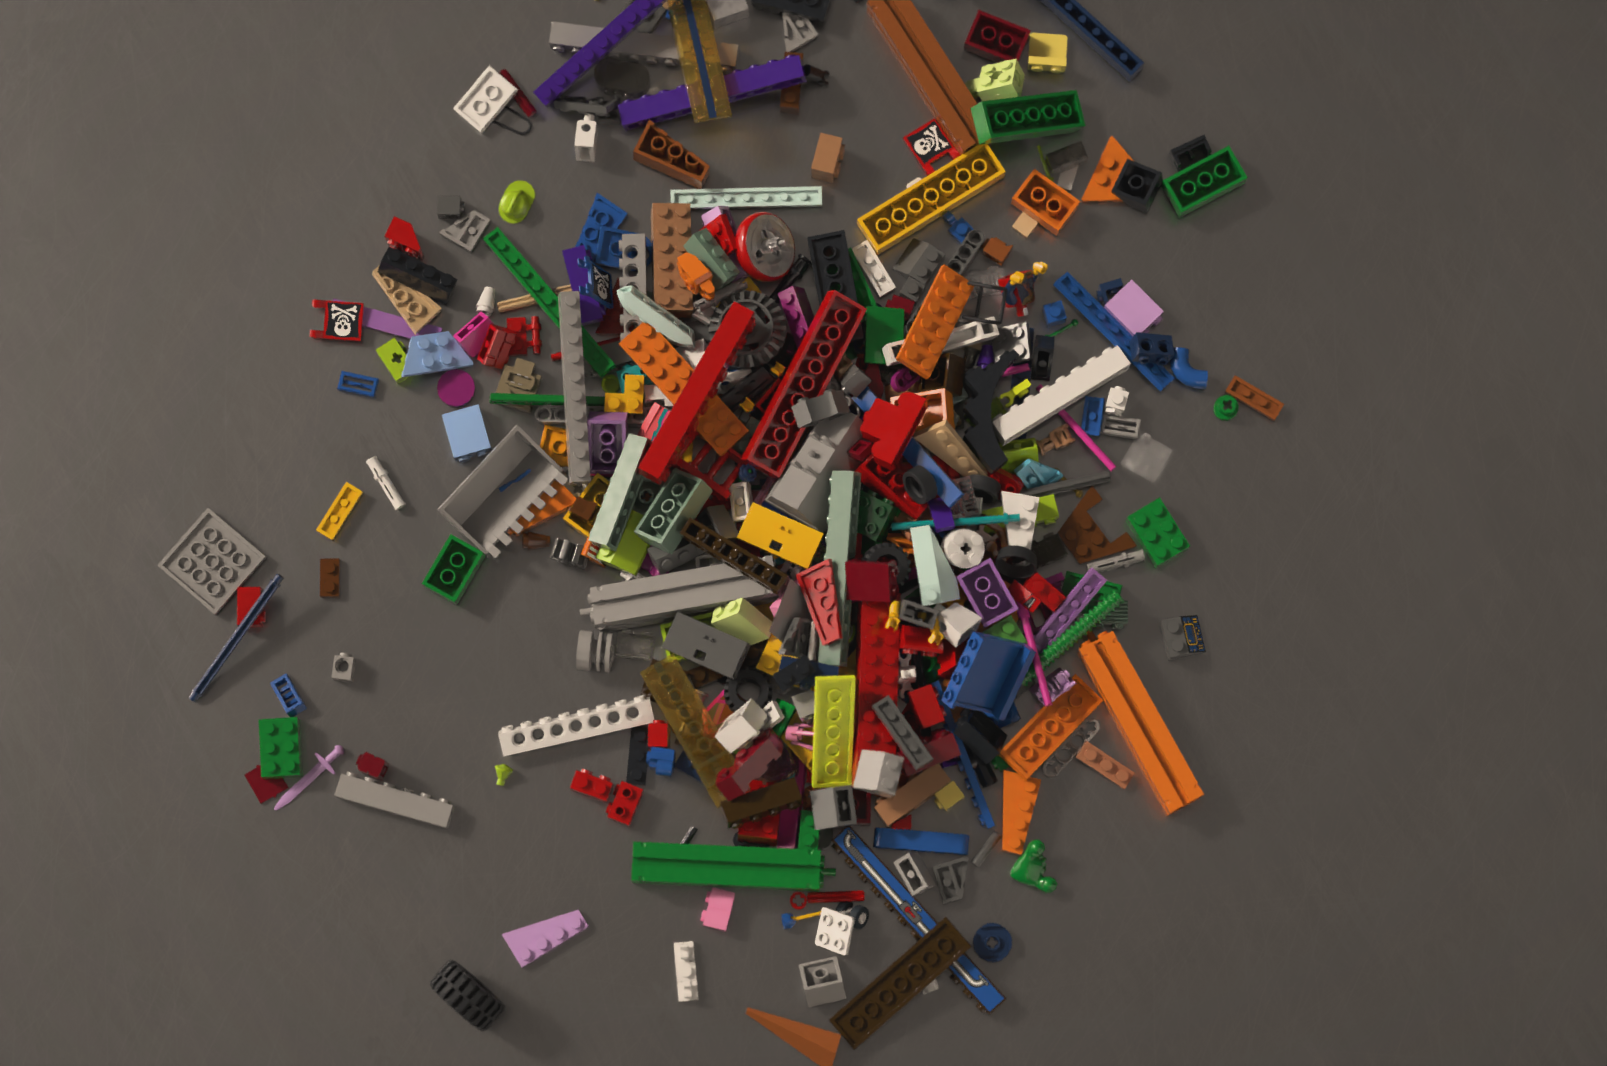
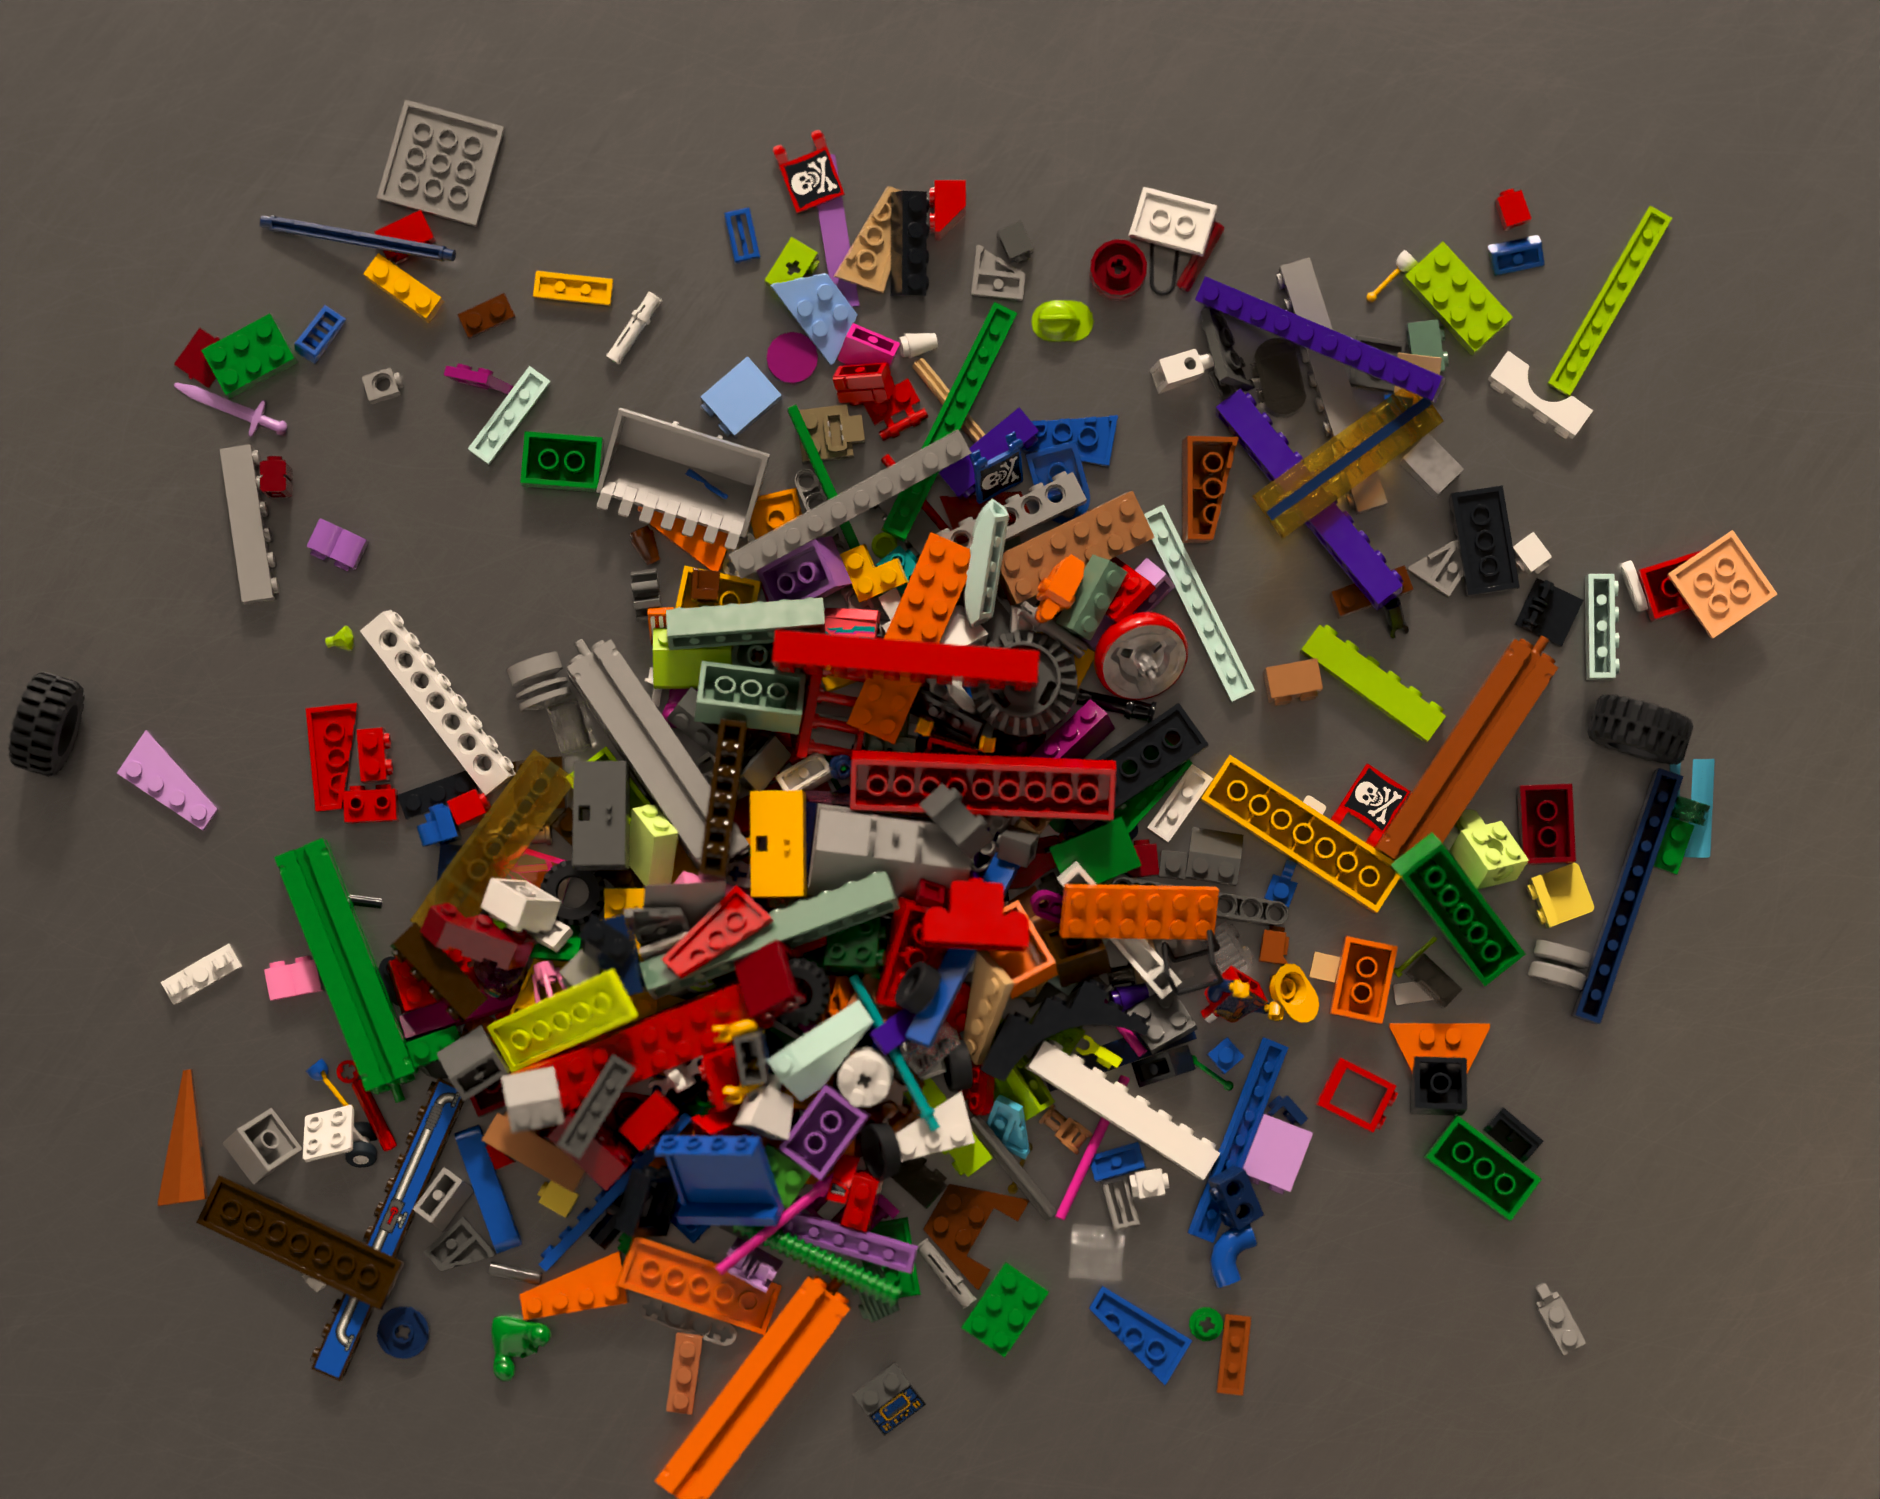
camera: 65 degrees right, 5 degrees up
none -> red wing [305,703,358,812]
none -> medium lavender brick [307,518,369,572]
none -> yellow brick [363,253,444,323]
none -> magenta wing [444,364,514,395]
none -> light aqua plate [468,366,551,465]
none -> blue wing [1089,1286,1192,1386]
none -> dark red wheel [1090,239,1147,301]
none -> yellow piece [1269,964,1319,1023]
none -> lime brick [1300,624,1446,743]
none -> red window [1315,1057,1398,1133]
none -> light grey wheel [1527,940,1592,990]
none -> light grey hinge [1535,1283,1587,1355]

